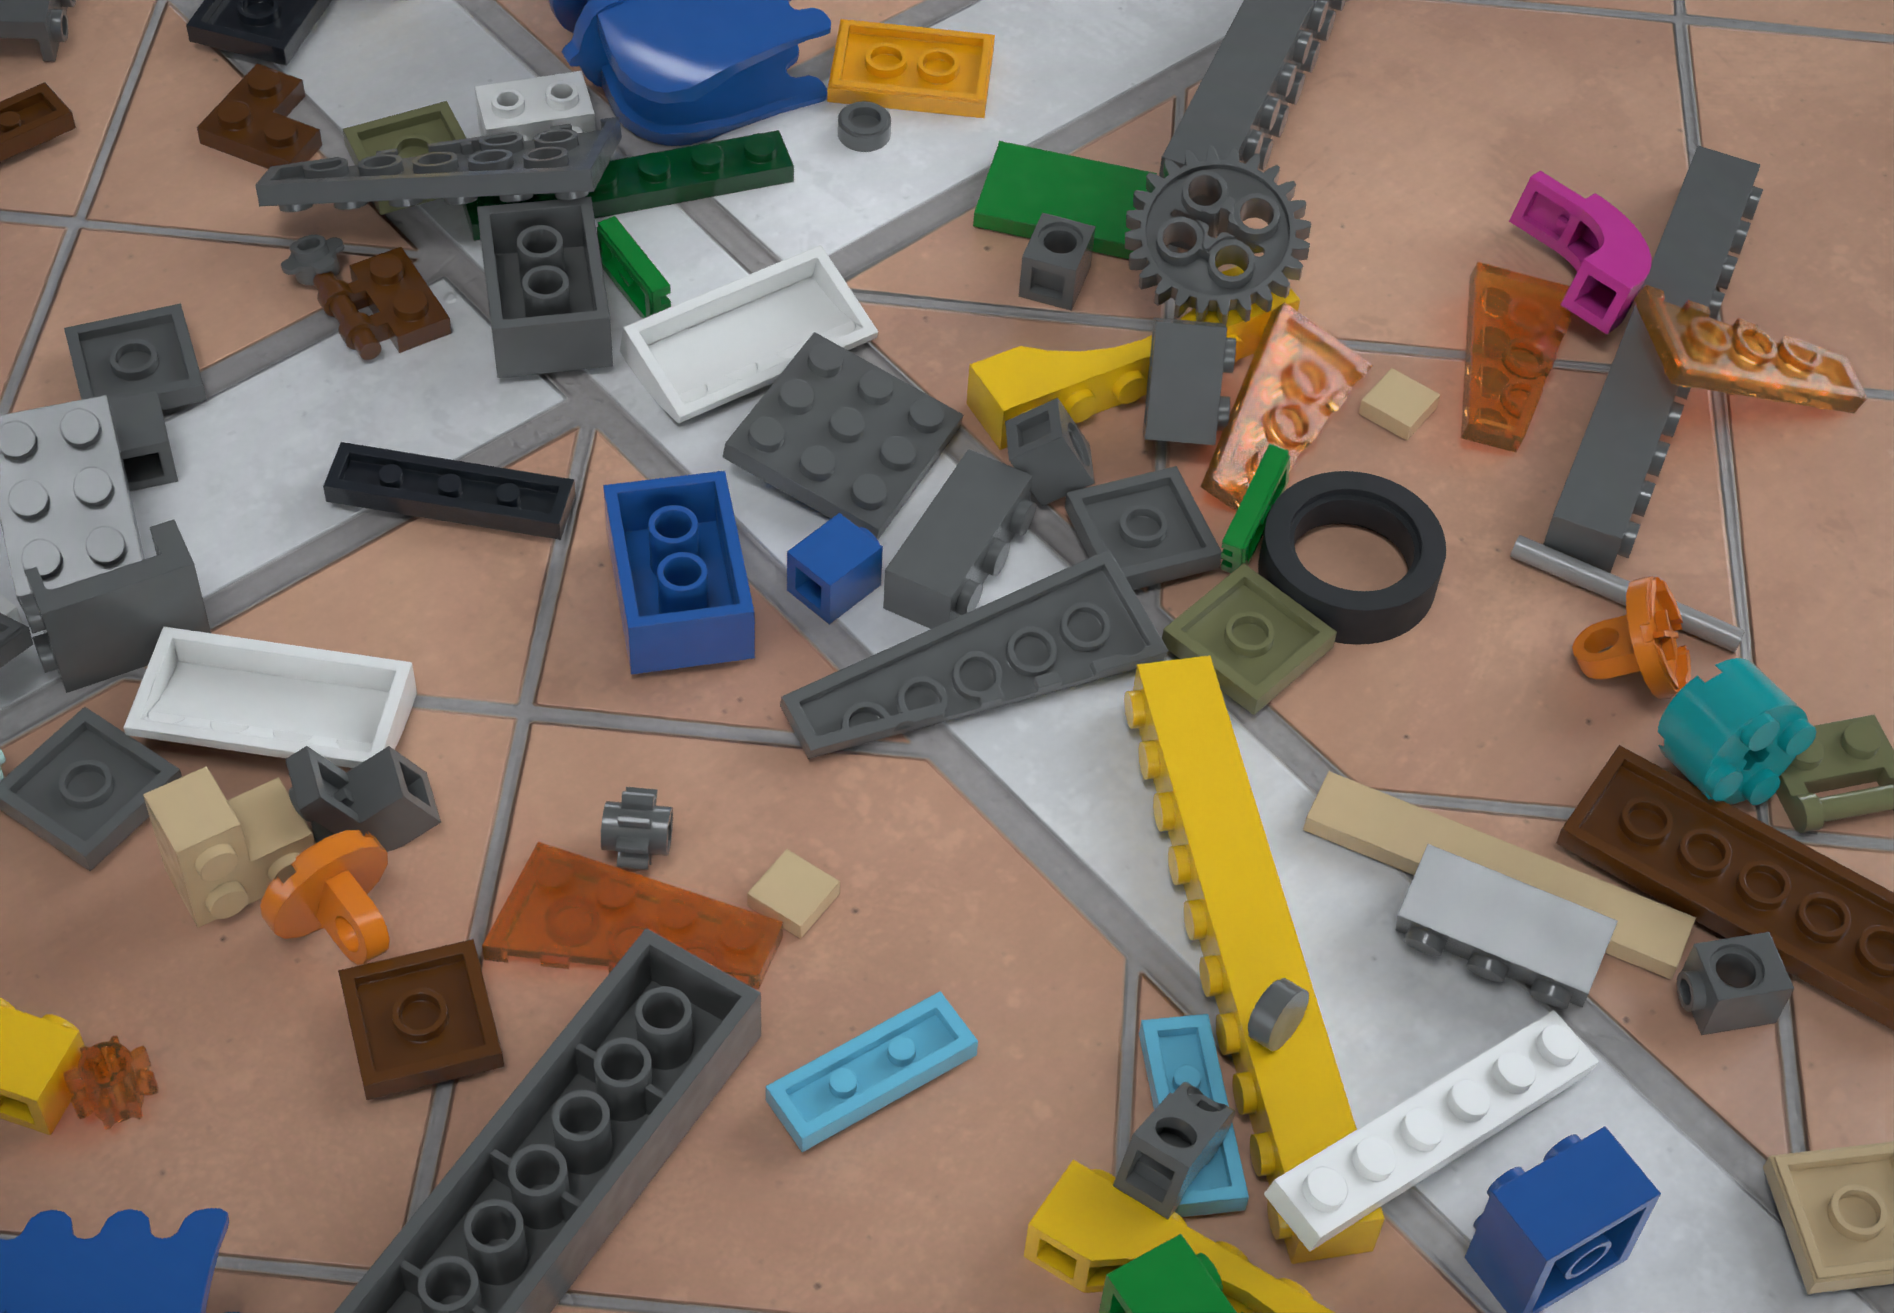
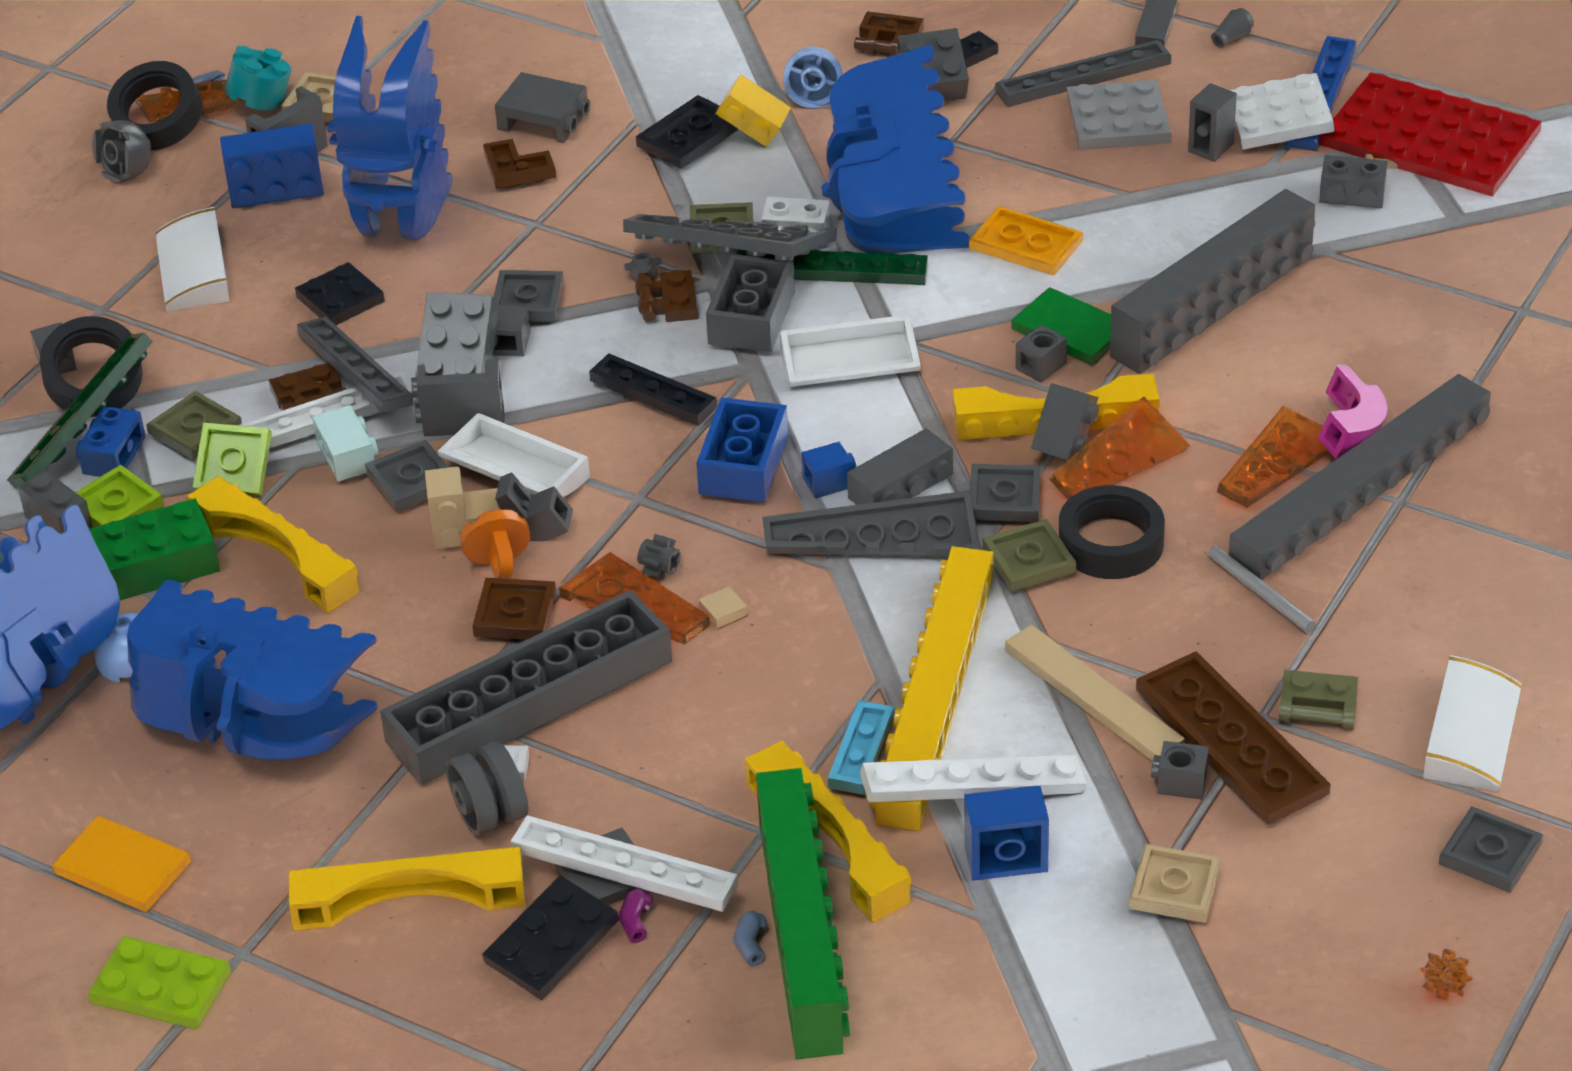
camera: 30 degrees right, 10 degrees down
clear orange gear [64,1036,159,1129] -> none
reddish brown plate [197,63,322,169] -> none
green tile [597,216,671,319] -> none
dark grey plate [722,332,964,540] -> none
medium azure plate [765,991,978,1152] -> none
dark grey tile [837,101,891,152] -> none
dark grey brick [1005,398,1095,506] -> none
dark grey leg [1113,1082,1235,1219] -> none
dark grey gear [1125,145,1311,326] -> none
green tile [1221,444,1291,573] -> none
dark grey tile [1248,978,1309,1051] -> none
tan tile [1359,368,1440,441] -> none
brick [1396,844,1618,1009] -> none
orange tile [1572,576,1691,700] -> none
clear orange wing [1634,285,1868,413] -> none
teal brick [1657,658,1817,805] -> none

